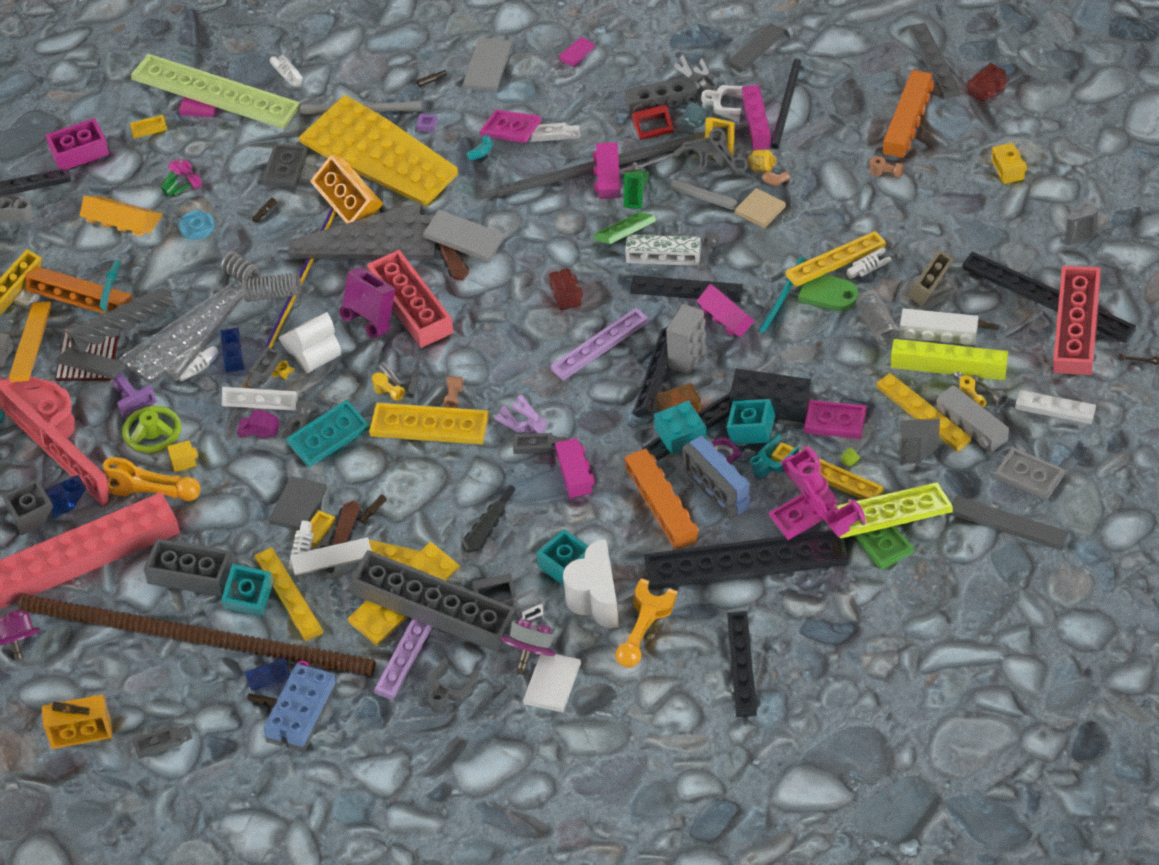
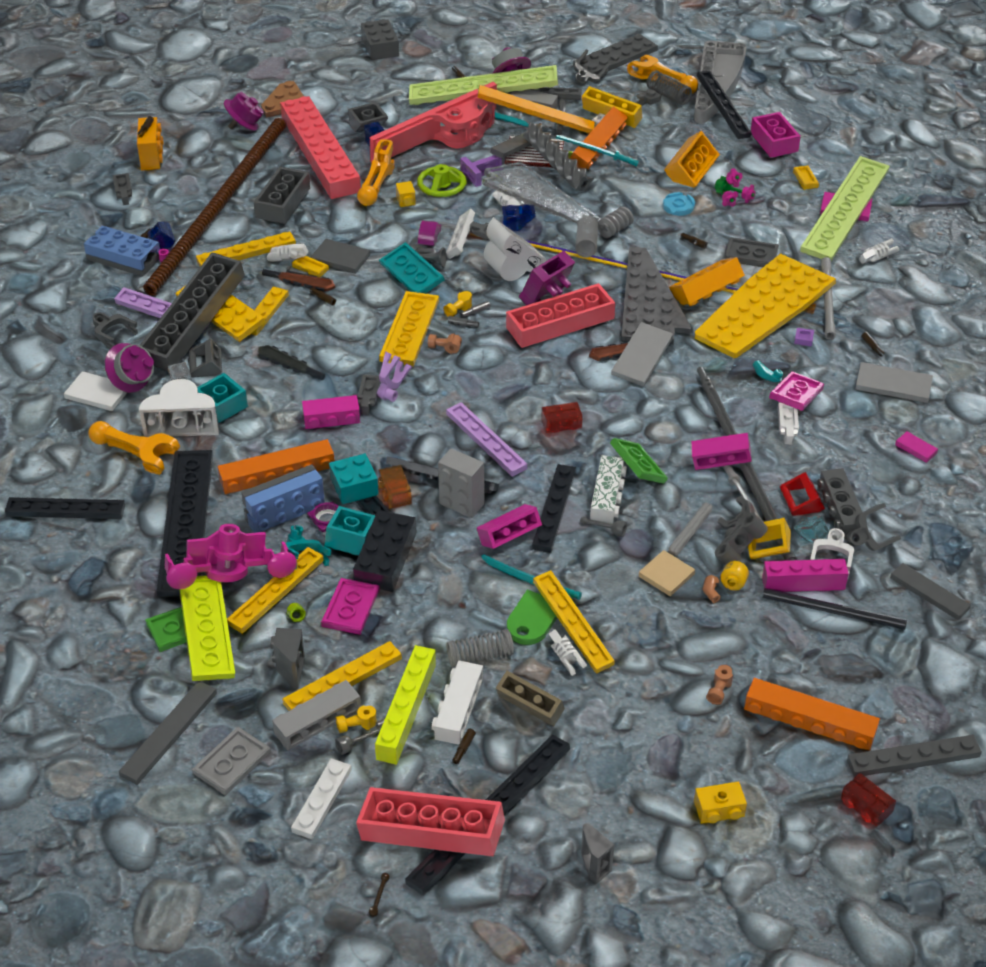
camera: 90 degrees right, 5 degrees down
teal brick [221,564,274,617] -> none
white tile [290,537,371,576] -> none
green bracket [624,169,649,209] -> none

